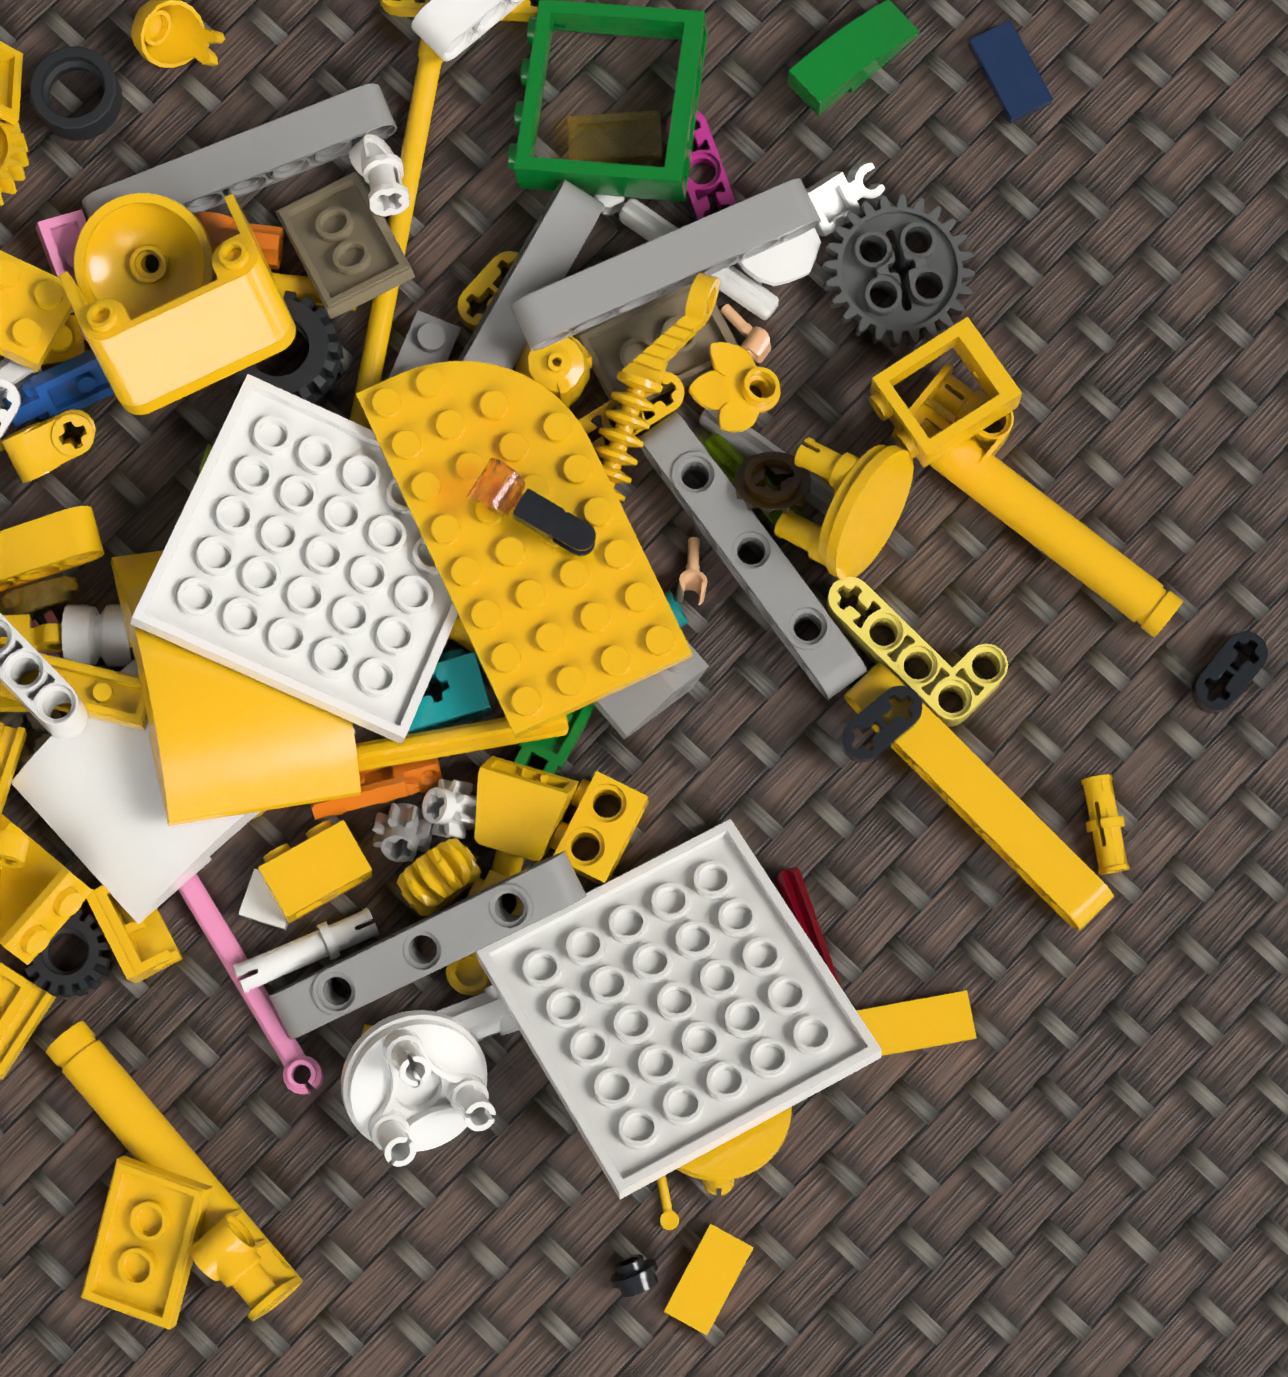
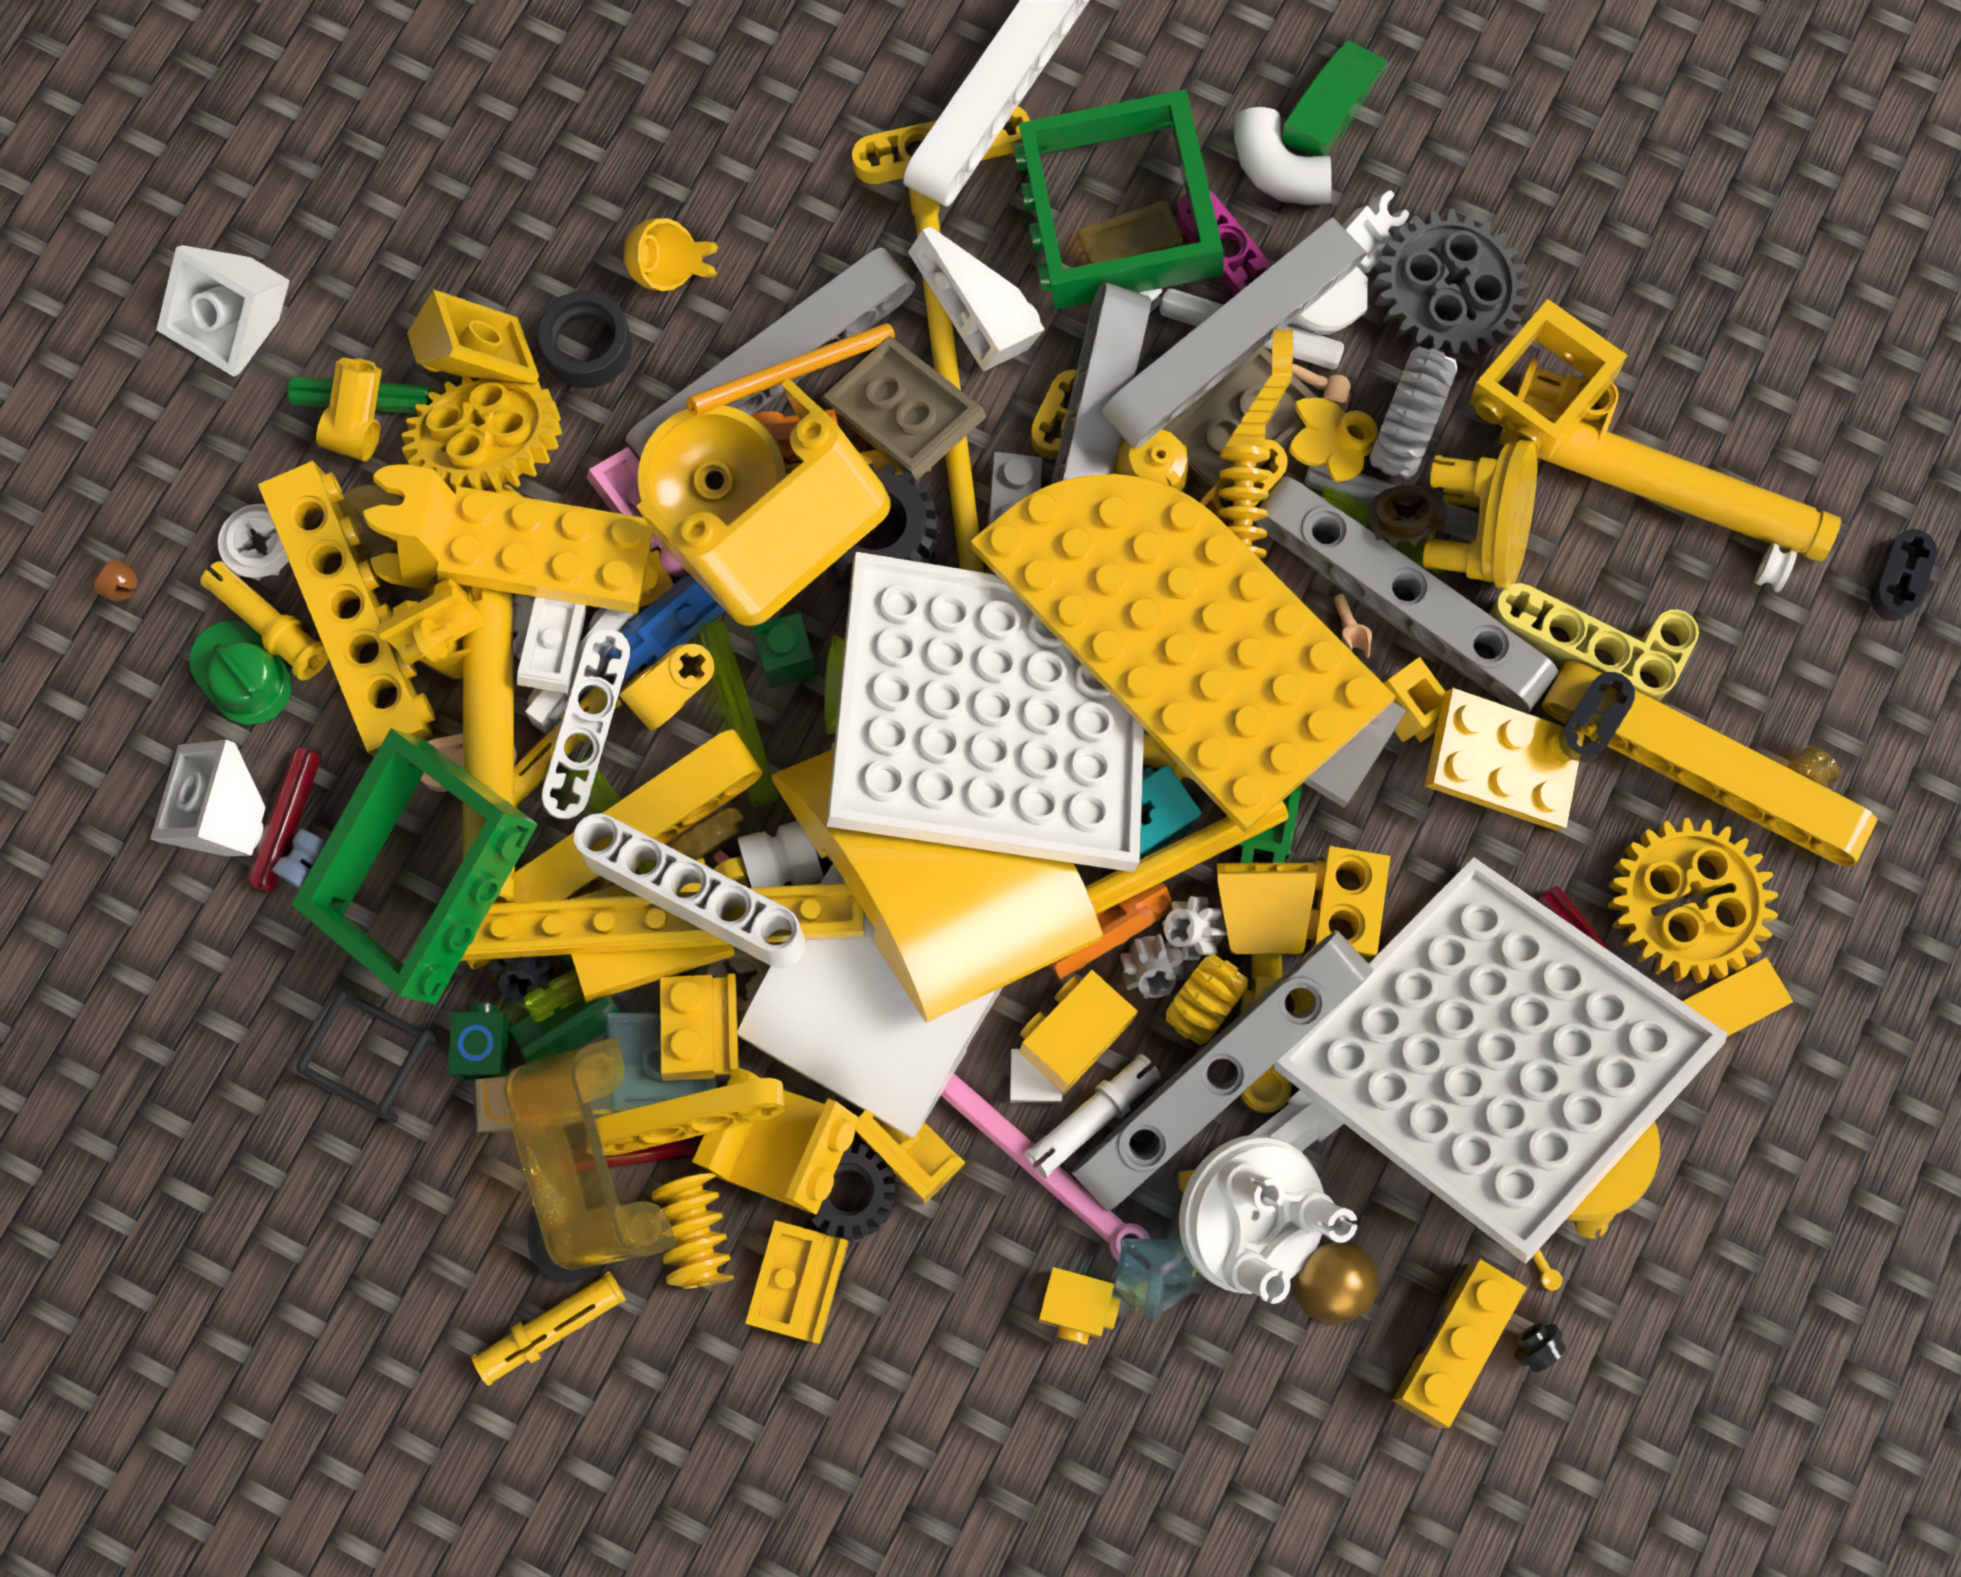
camera: 20 degrees left, 5 degrees down
yellow piece [46,1021,303,1321] -> none
yellow tile [81,1156,213,1330] -> none
white connector [349,134,410,216] -> none
piece [466,458,596,556] -> none
yellow tile [664,1224,754,1335] -> none
dark blue tile [968,20,1053,124] -> none
yellow pin [1081,774,1130,875] -> none
none -> light orange piece [686,323,895,416]
none -> clear neon green axle [699,621,778,808]
none -> dark green brick [752,612,817,689]
none -> white slope [908,226,1044,372]
none -> yellow brick [1038,1267,1121,1345]
none -> clear light blue slope [1115,1238,1196,1319]
none -> white cylinder [1233,107,1331,205]
none -> pearl gold hair [1293,1242,1379,1325]
none -> light grey gear [1370,346,1457,479]
none -> yellow brick [1383,657,1445,742]
none -> yellow arch [1392,1259,1527,1429]
none -> plate [1425,688,1584,831]
none -> yellow gear [1608,818,1778,983]
none -> white bush [1754,543,1797,593]
none -> clear yellow bush [1789,745,1841,788]

